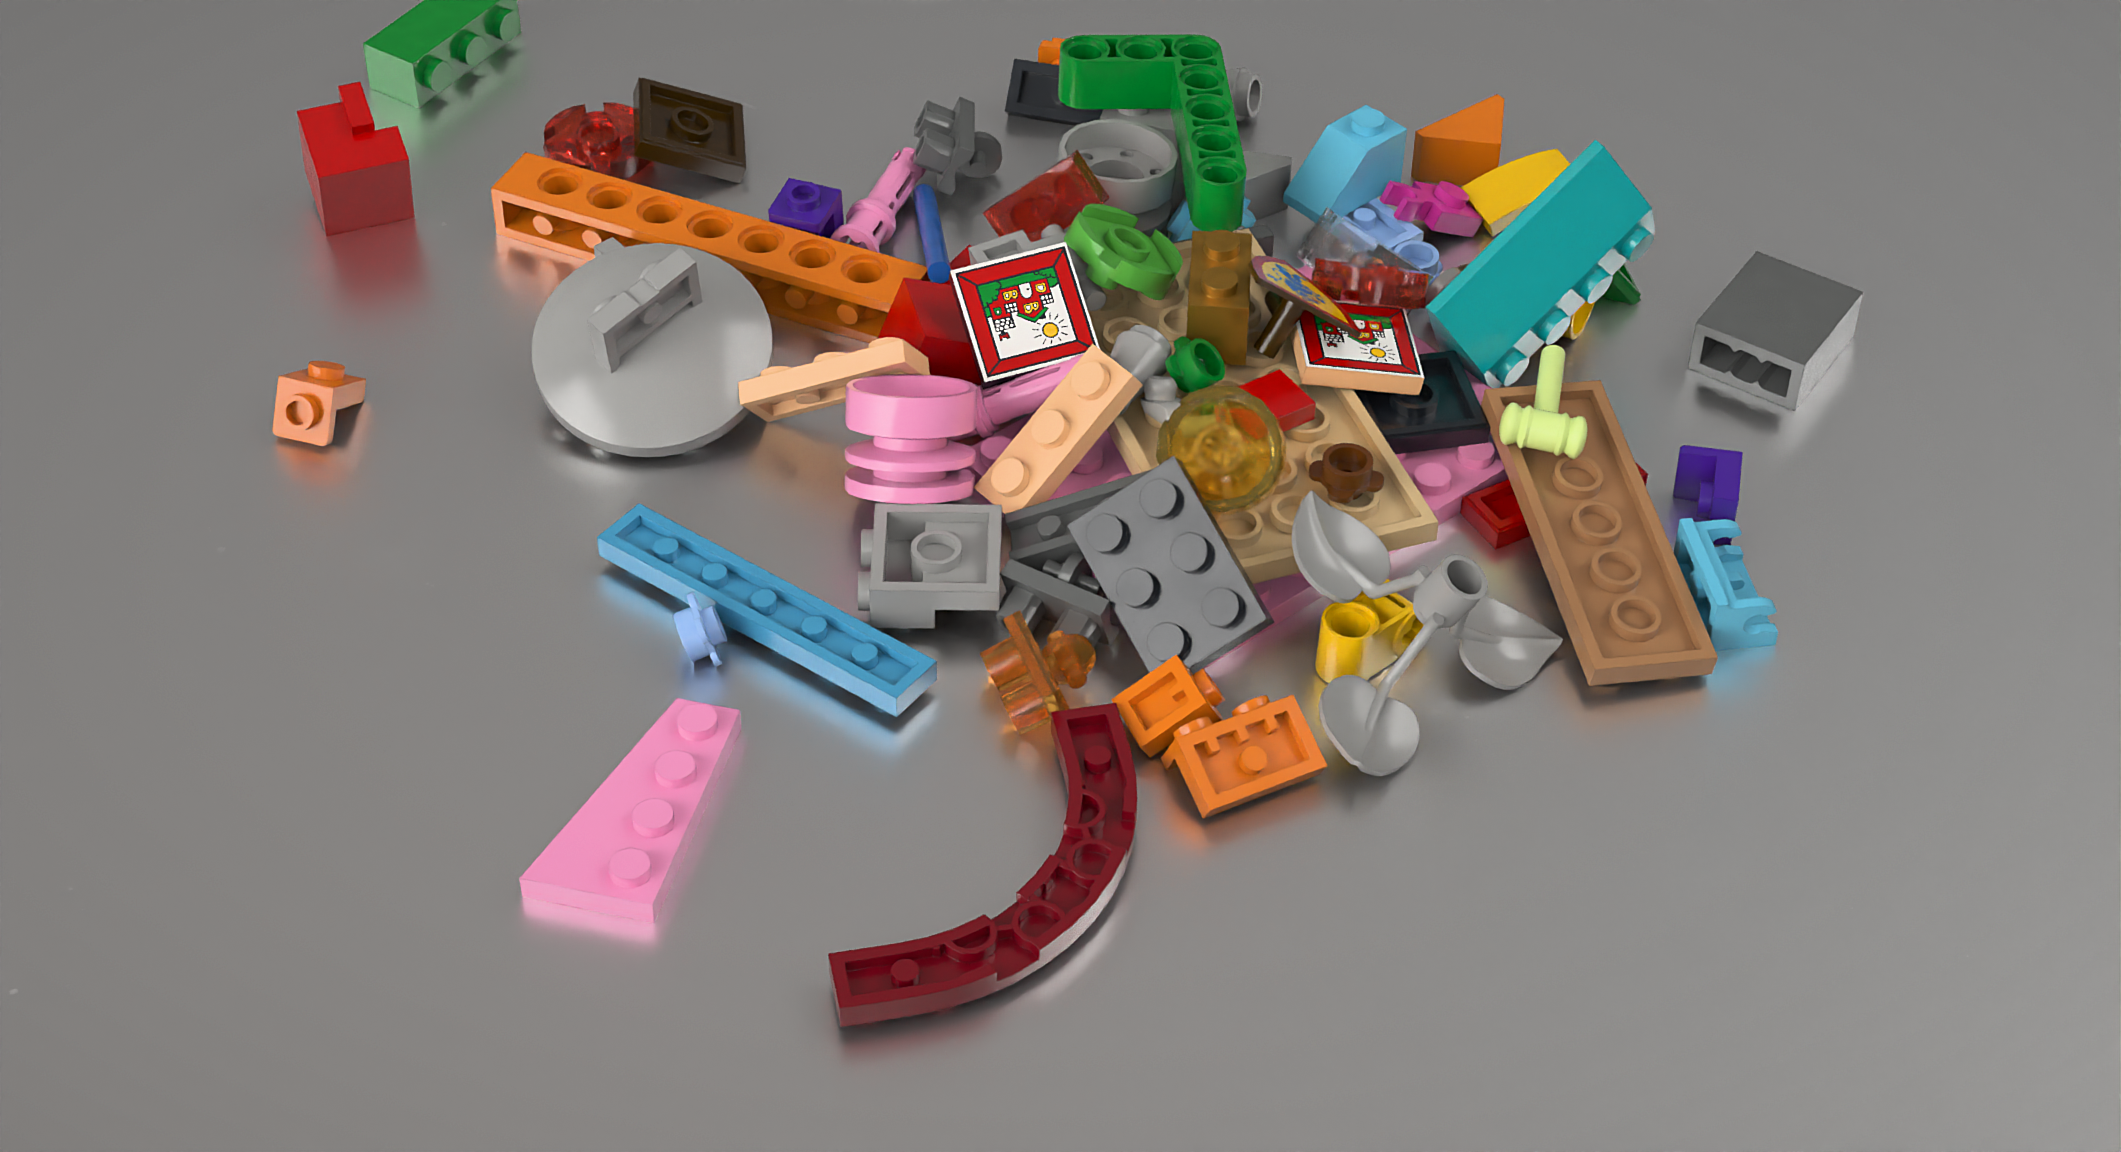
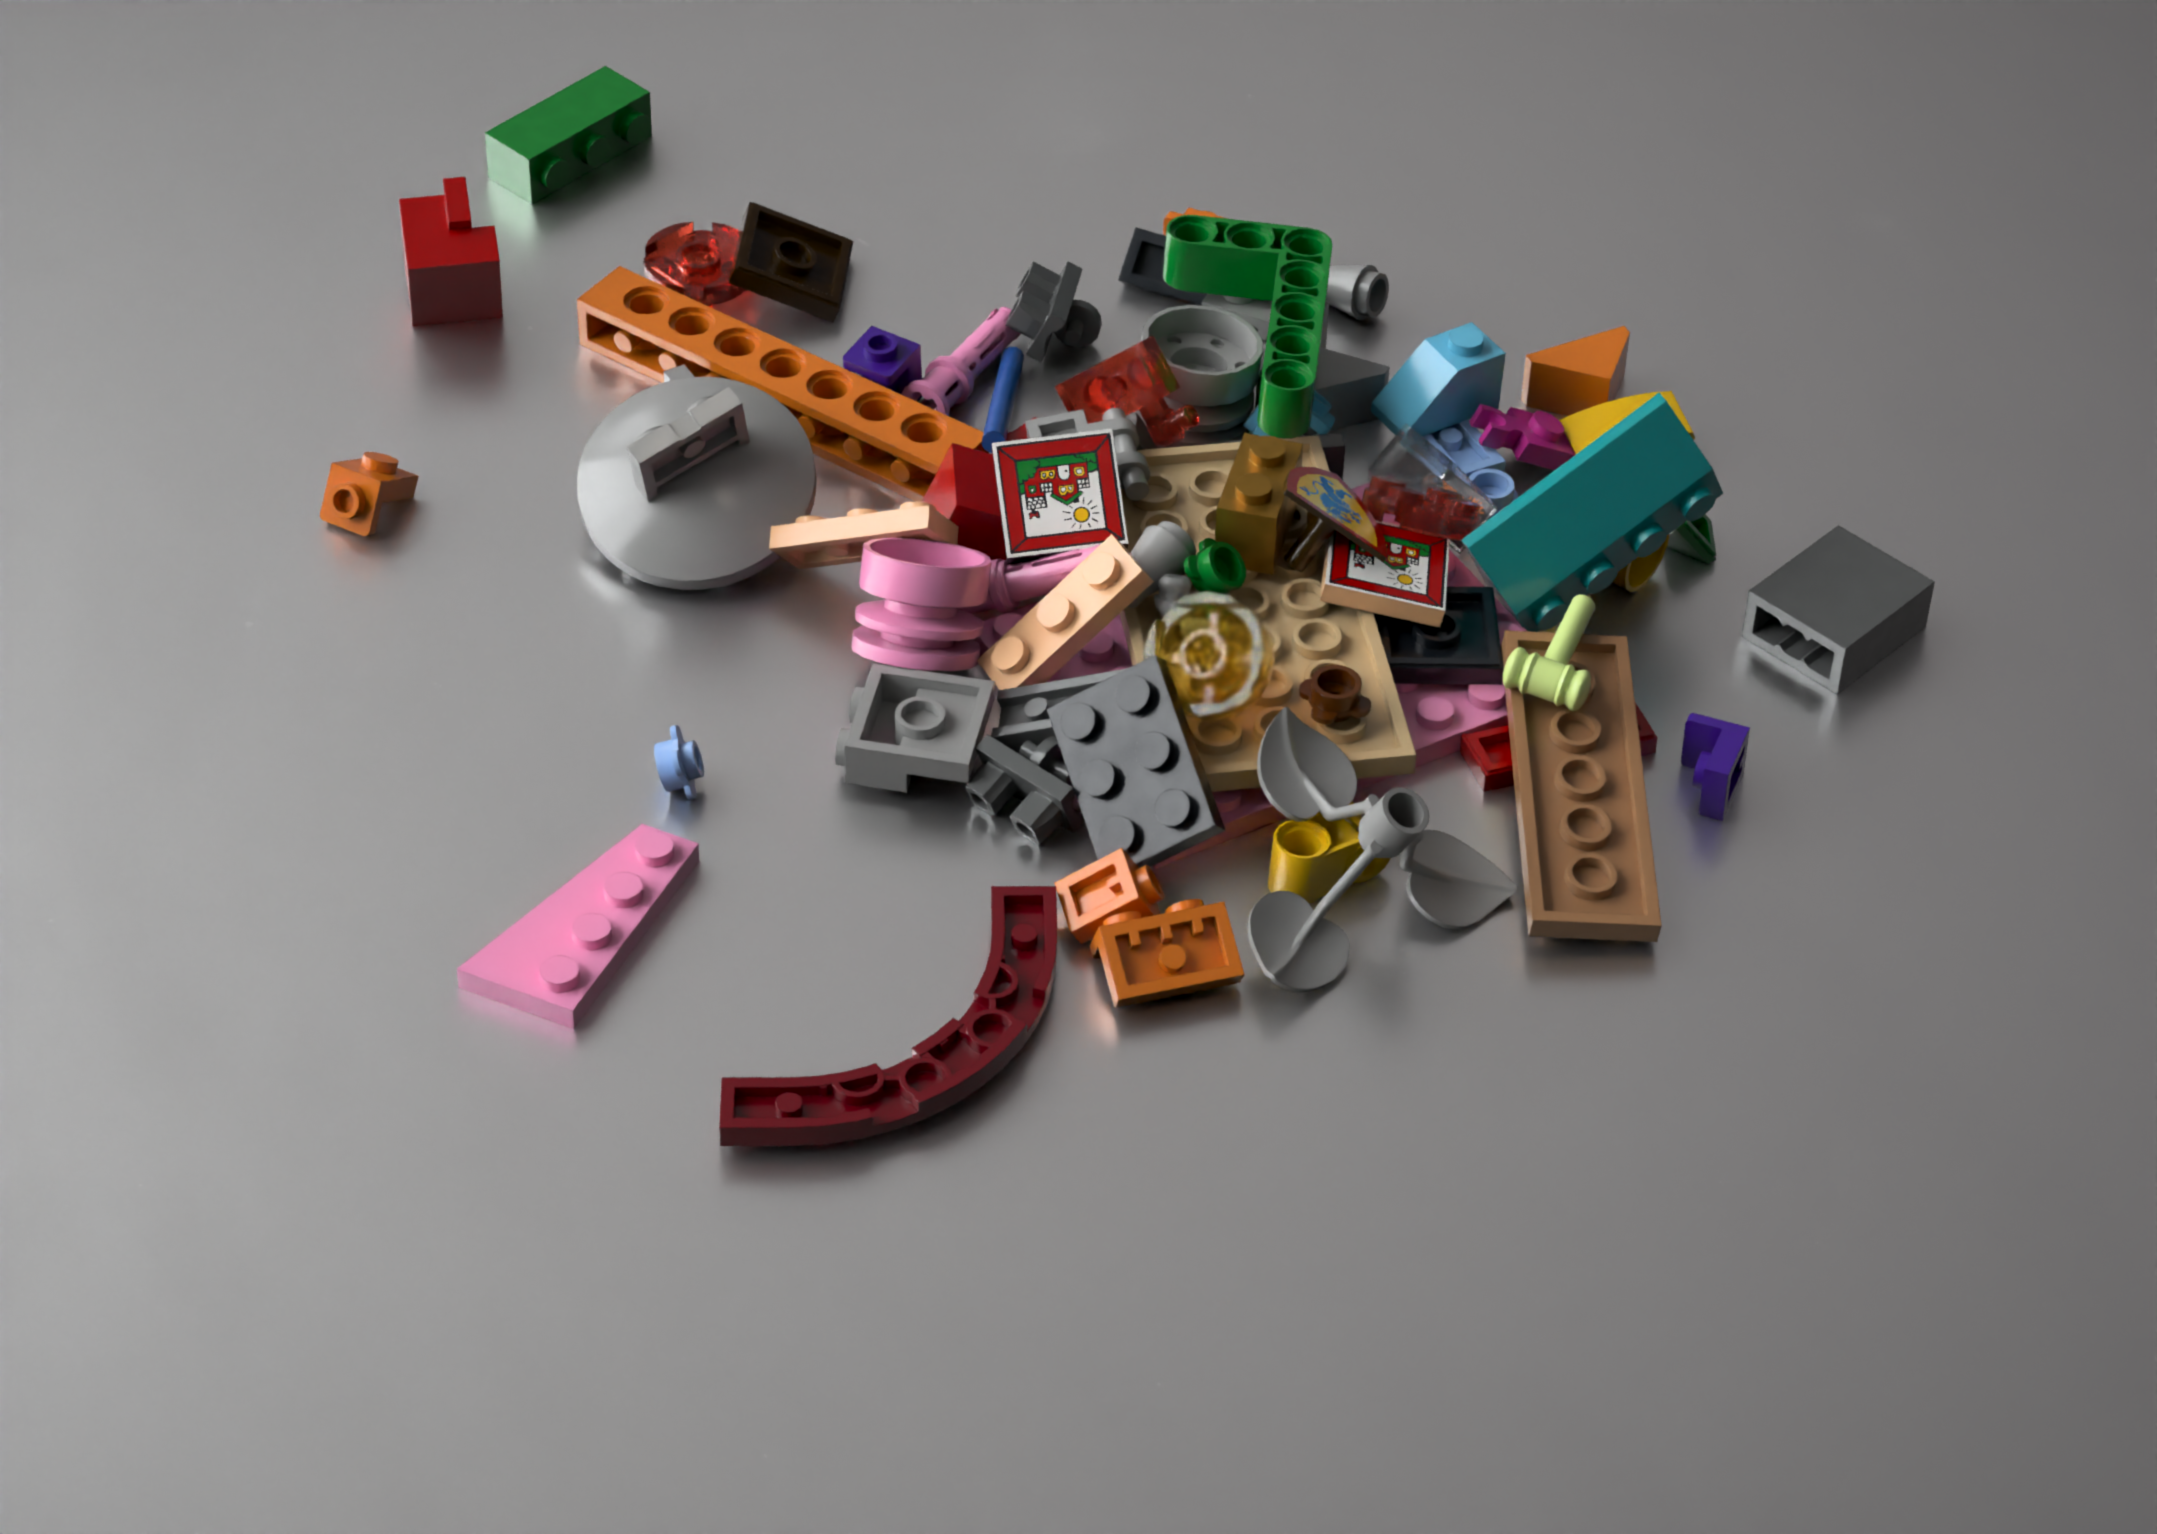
camera: 10 degrees right, 0 degrees up
dark azure plate [597,503,937,717] -> none
clear orange hips [980,610,1096,736] -> none
bright green plate [1064,204,1183,300] -> none
red tile [1229,369,1316,440] -> none
medium azure hinge [1674,518,1778,651] -> none

